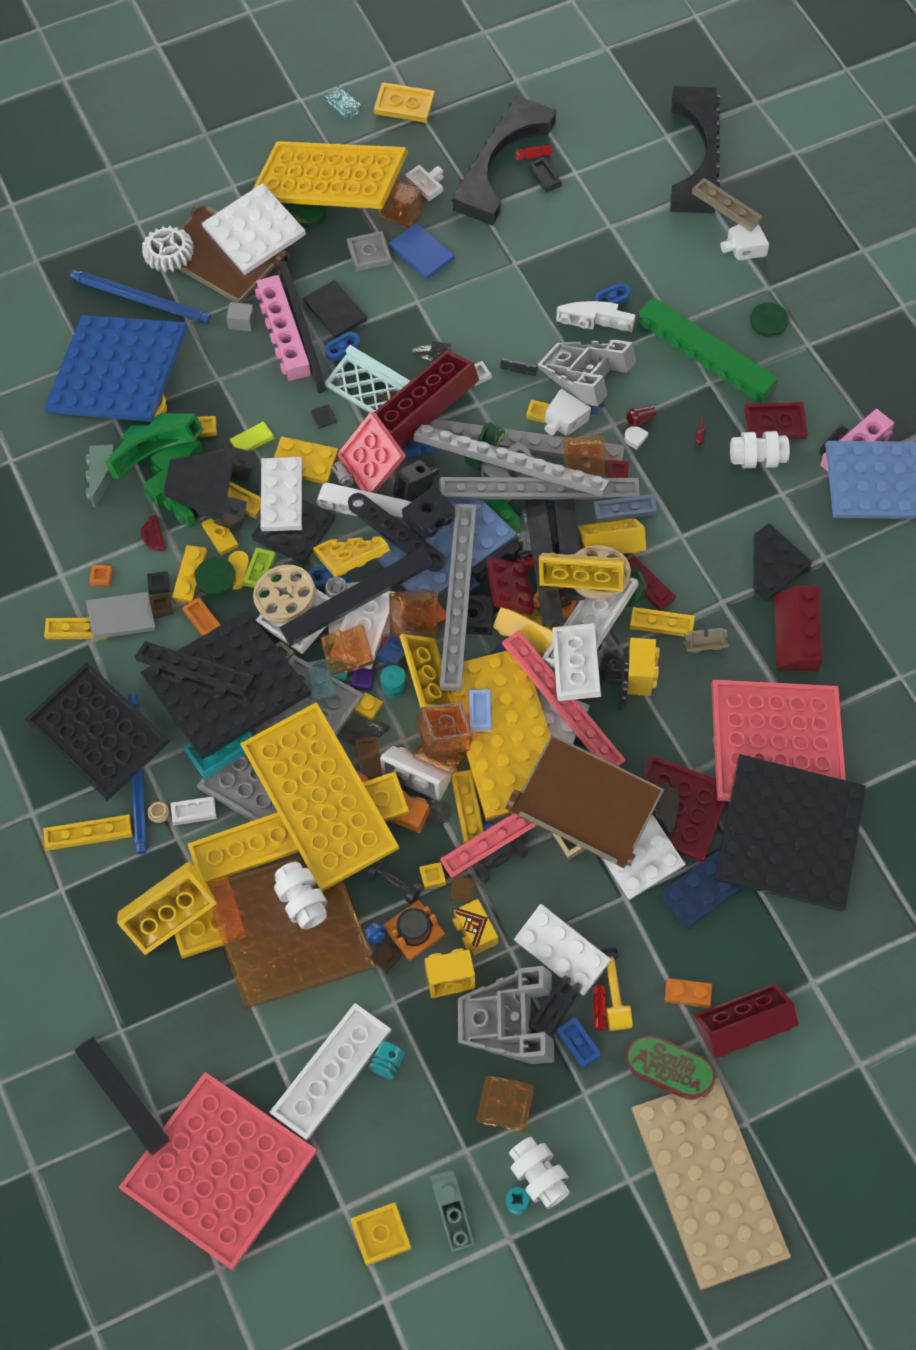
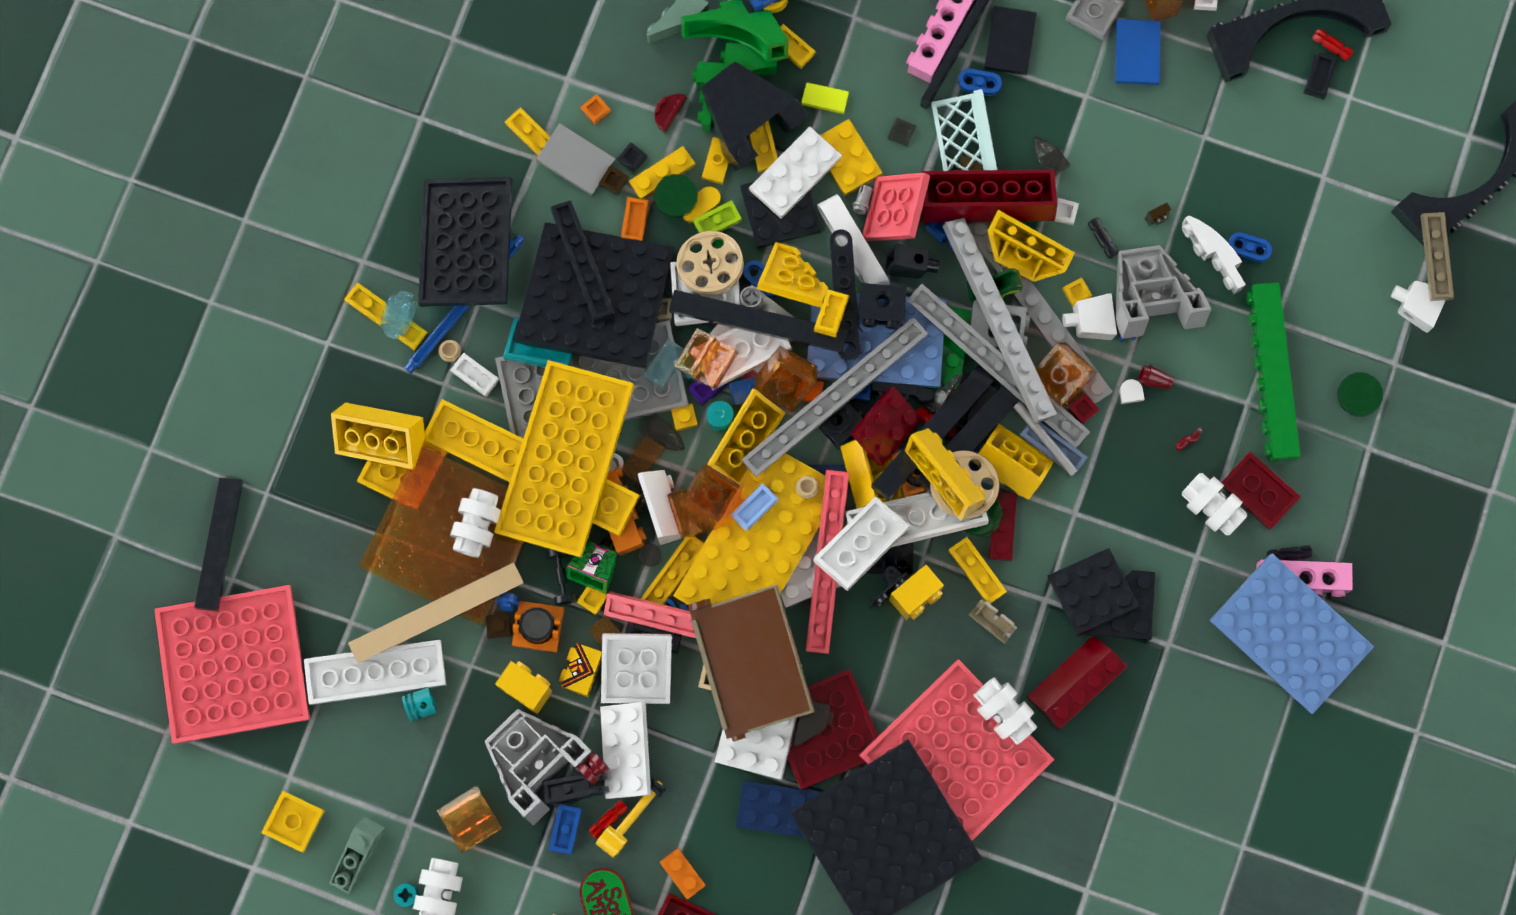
camera: 45 degrees right, 15 degrees up
none -> tan tile [348,563,524,663]
none -> clear light blue gear [381,290,417,339]
none -> green torso [567,538,617,594]
none -> dark red wheel [577,753,609,785]
none -> white plate [601,633,672,704]
none -> tan plate [796,476,819,499]
none -> yellow plate [814,289,849,338]
none -> white piece [973,677,1037,745]
none -> yellow wedge [988,210,1075,282]
none -> light grey bar [1014,402,1078,476]
none -> black plate [1047,548,1139,637]
none -> dark brown plate [1145,203,1171,226]

